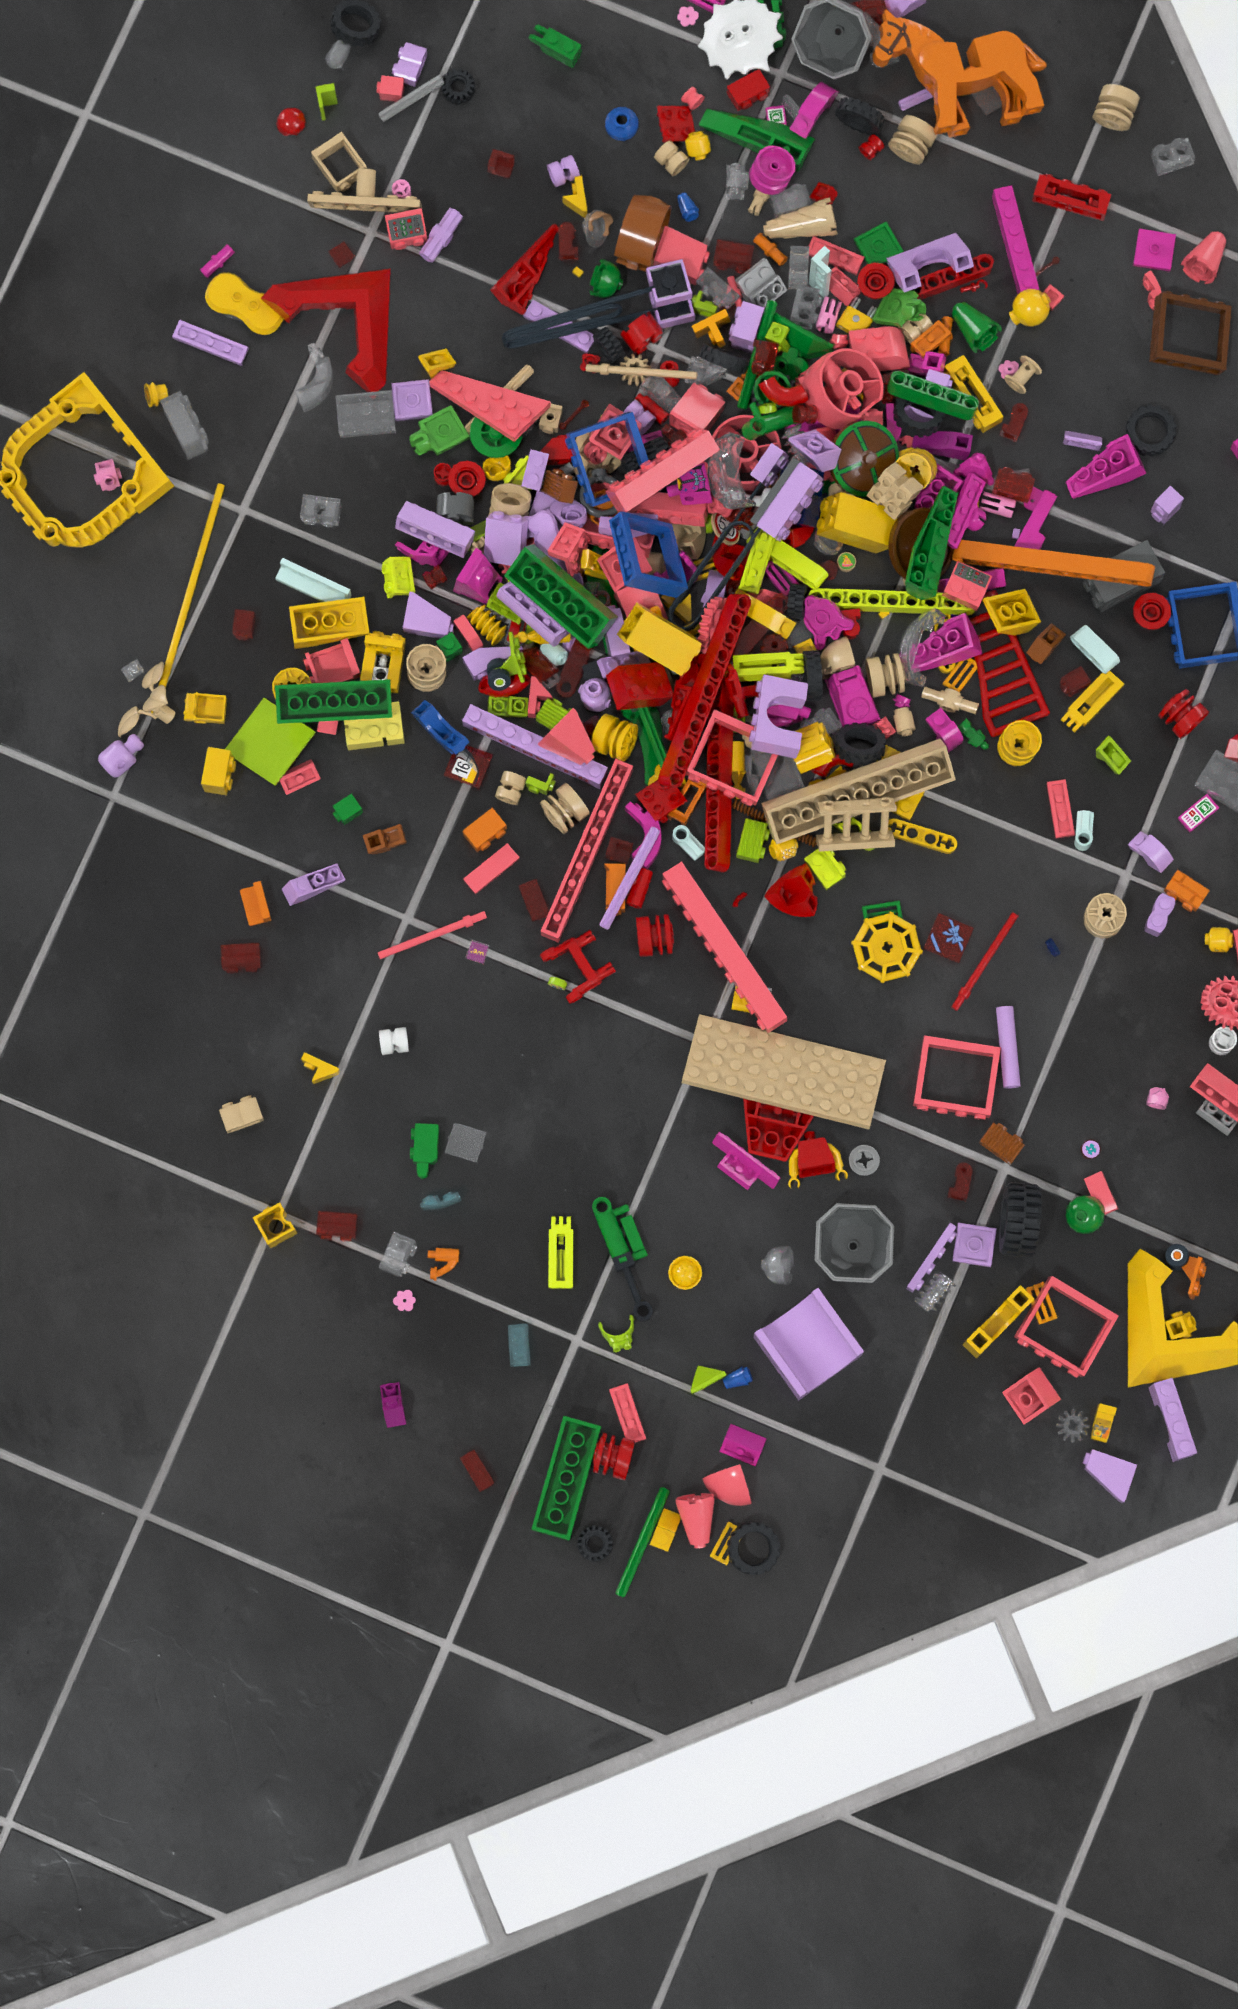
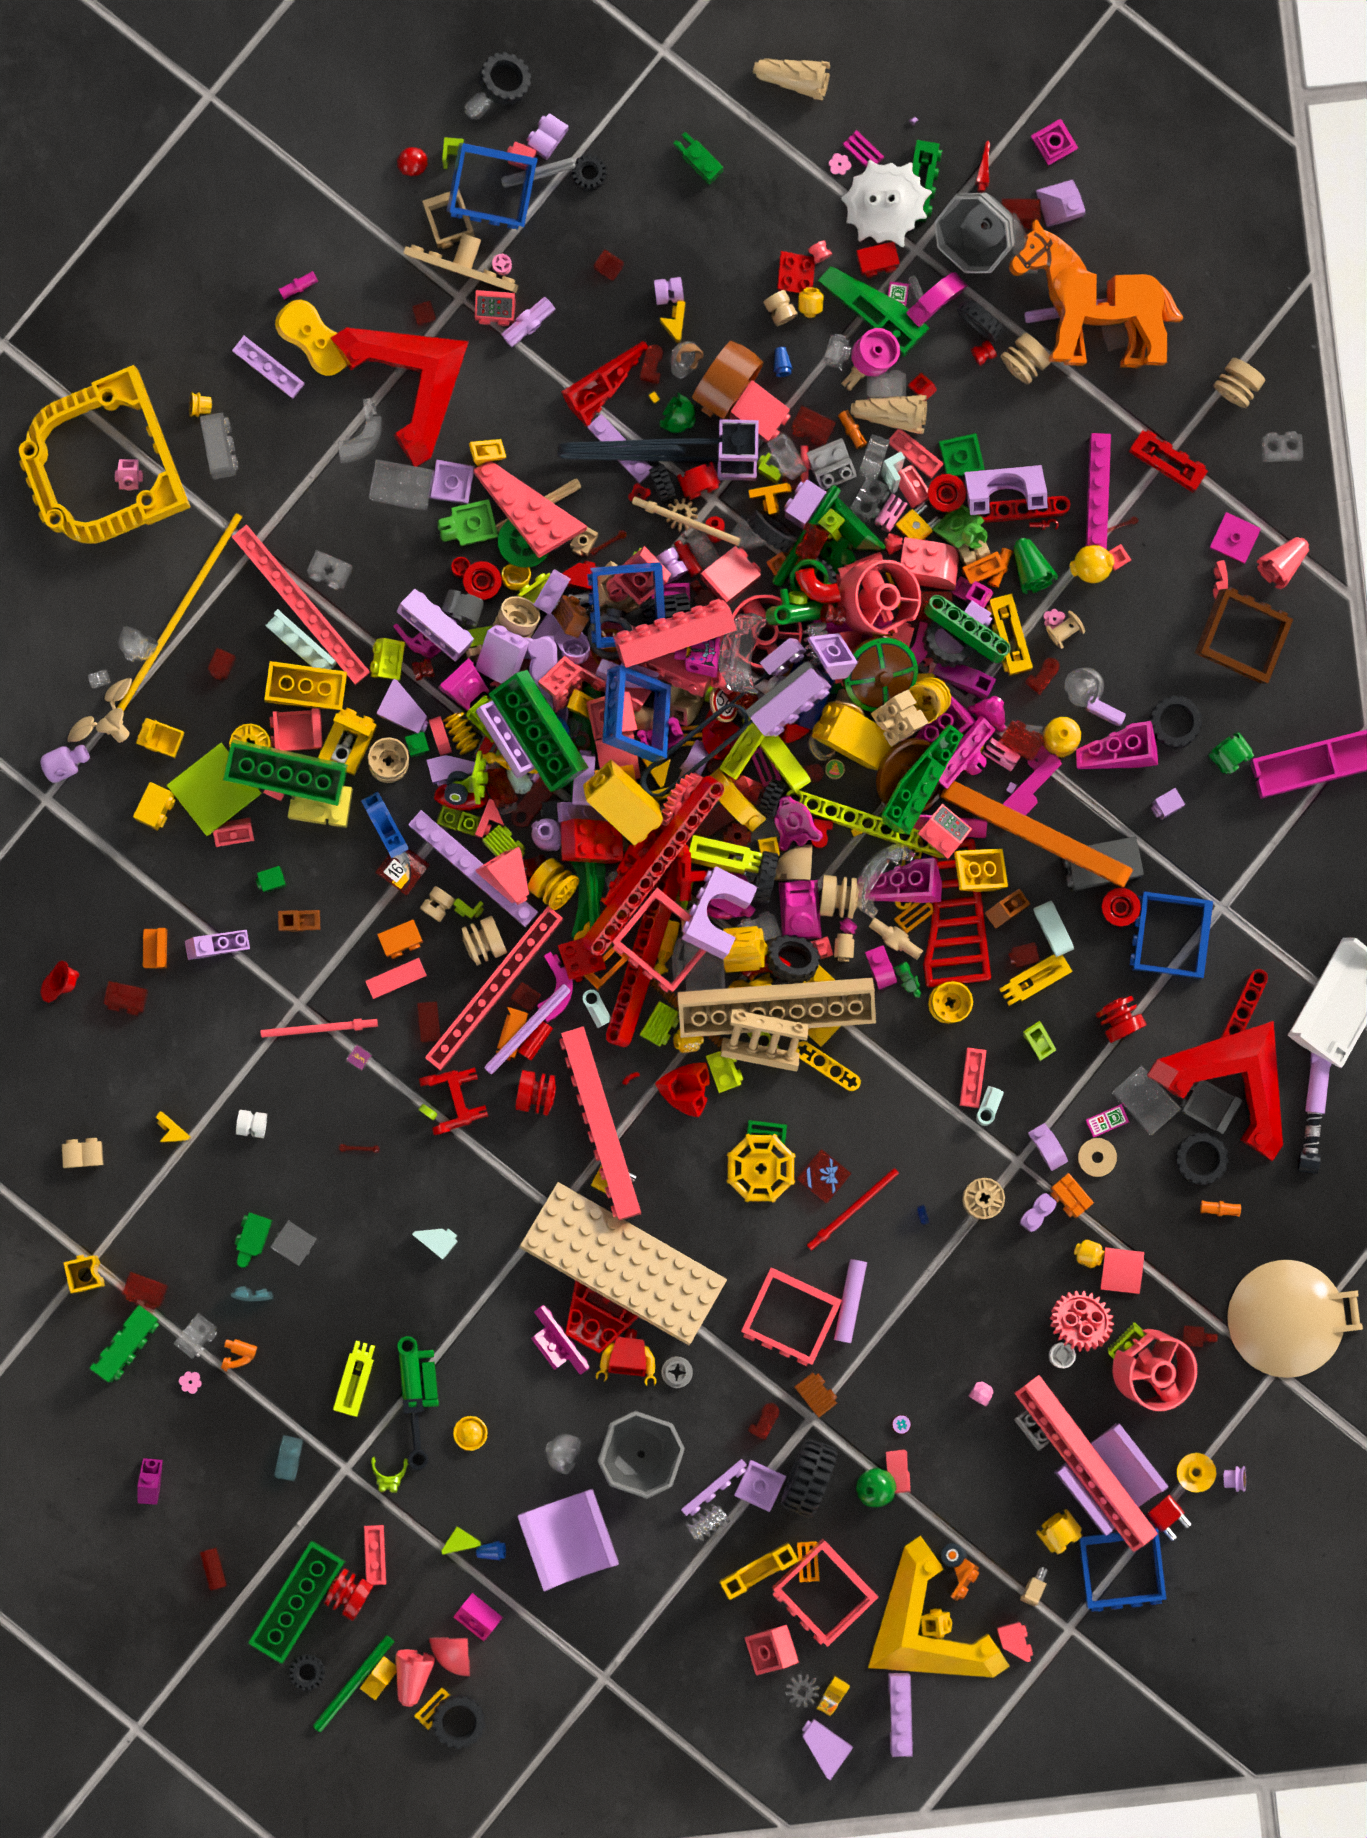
camera: 10 degrees right, 5 degrees up
blue piece [605,107,639,141] -> none
none -> red piece [41,961,79,1002]
none -> green wedge [90,1305,159,1382]
none -> clear cylinder [119,626,158,662]
none -> coral plate [232,525,370,685]
none -> clear red hinge [339,1144,380,1153]
none -> light aqua slope [412,1228,458,1259]
none -> blue window [446,143,538,230]
none -> yellow cylinder [1042,717,1081,757]
none -> clear cylinder [1064,667,1104,707]
none -> tan tile [1078,1138,1117,1177]
none -> green brick [1208,731,1254,774]

